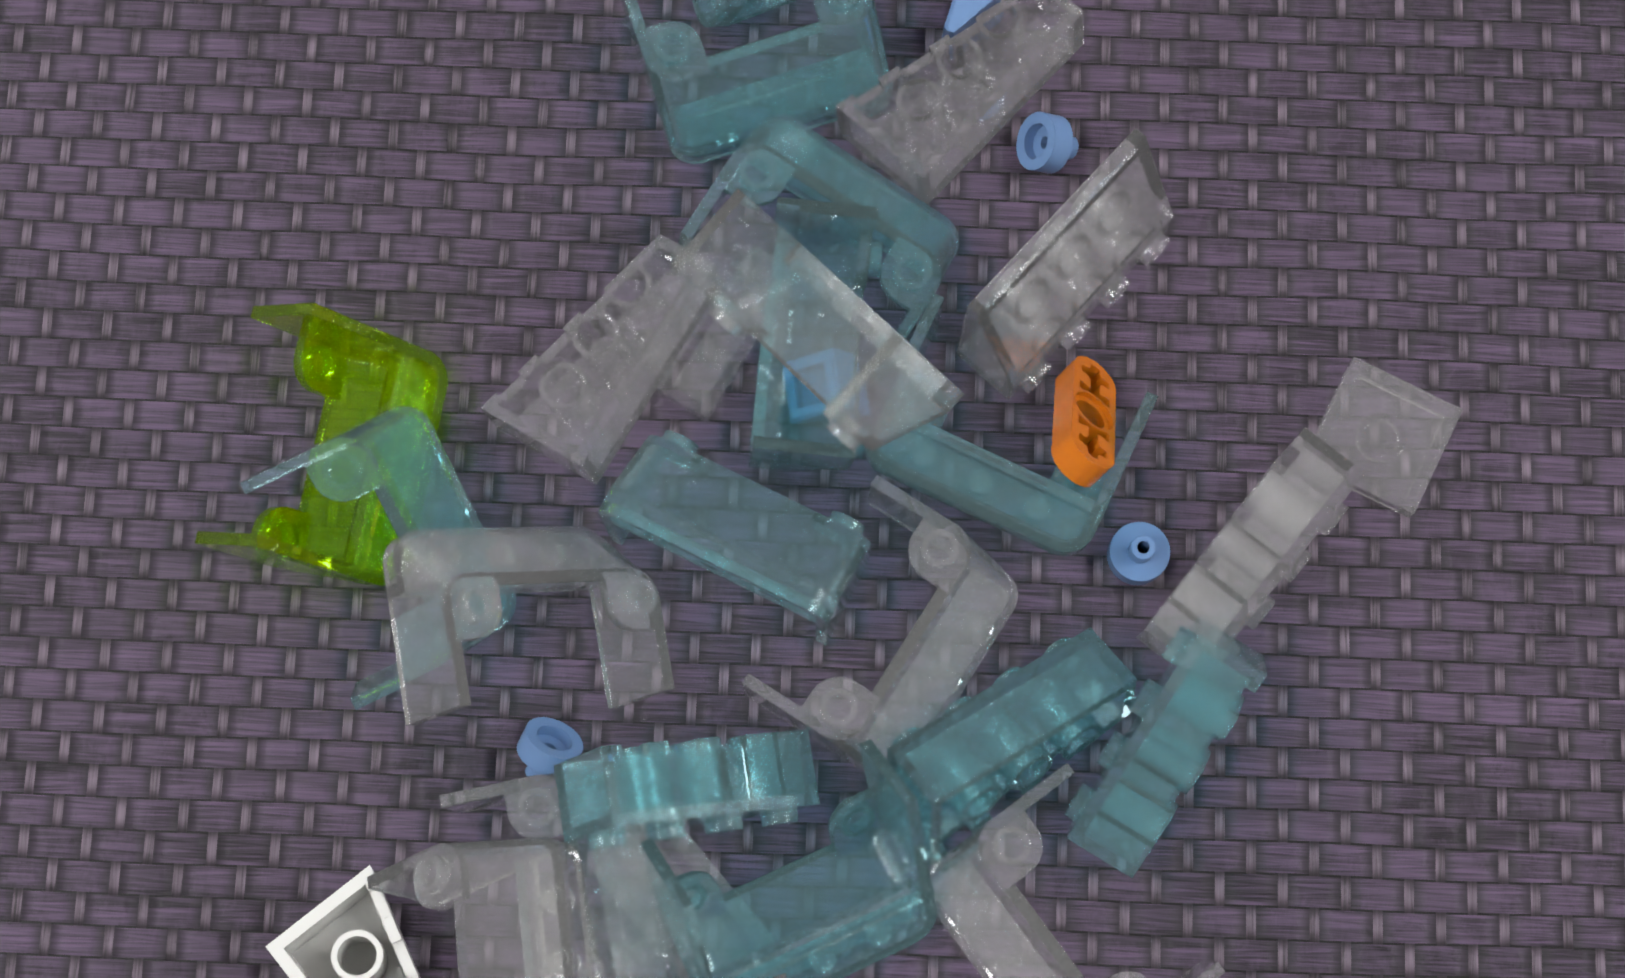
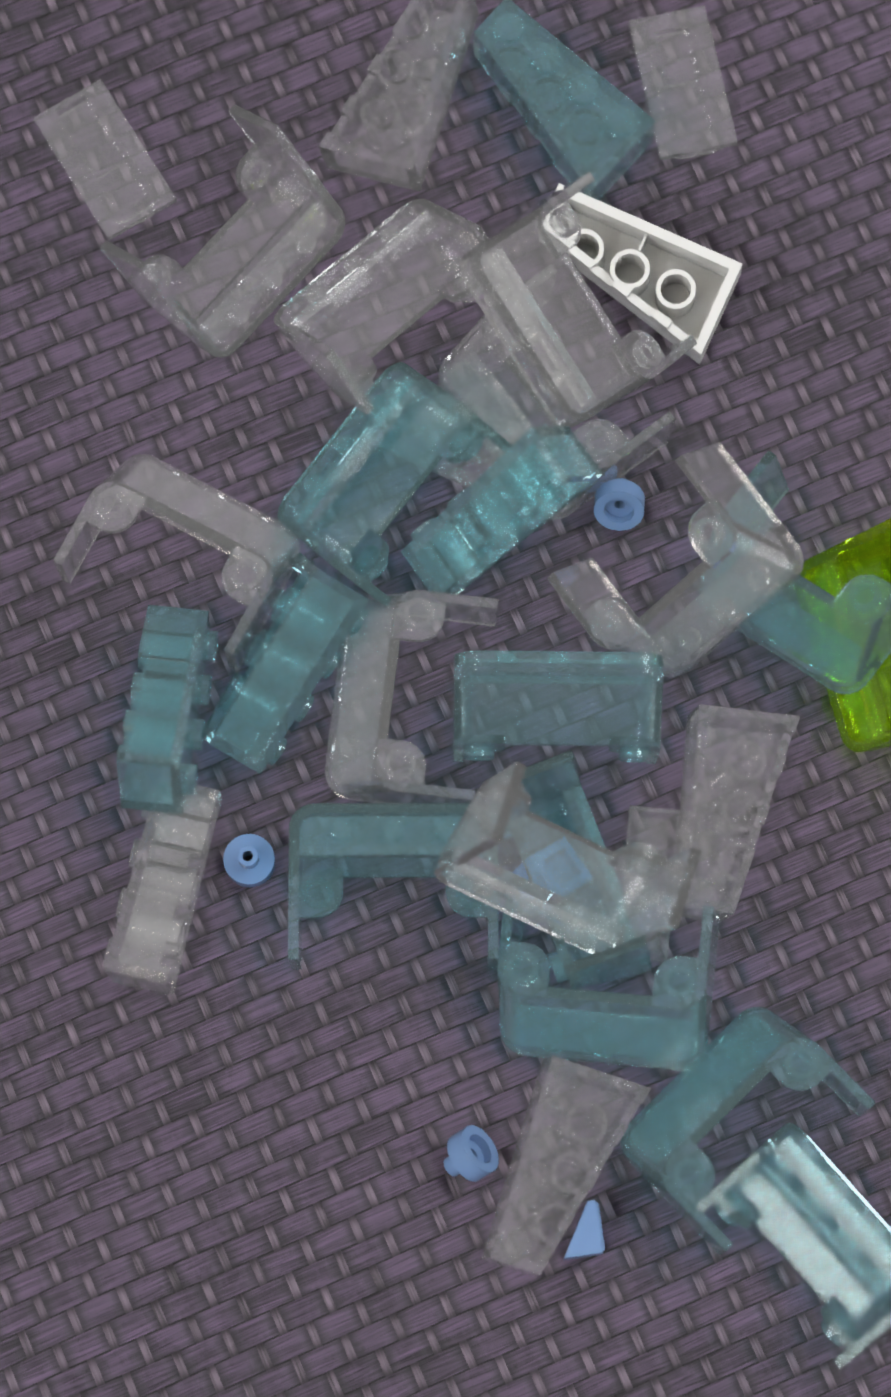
camera: 155 degrees right, 0 degrees up
clear slope [956,128,1174,400] -> none
orange beam [1051,356,1116,487] -> none
clear tile [1300,357,1463,518] -> none

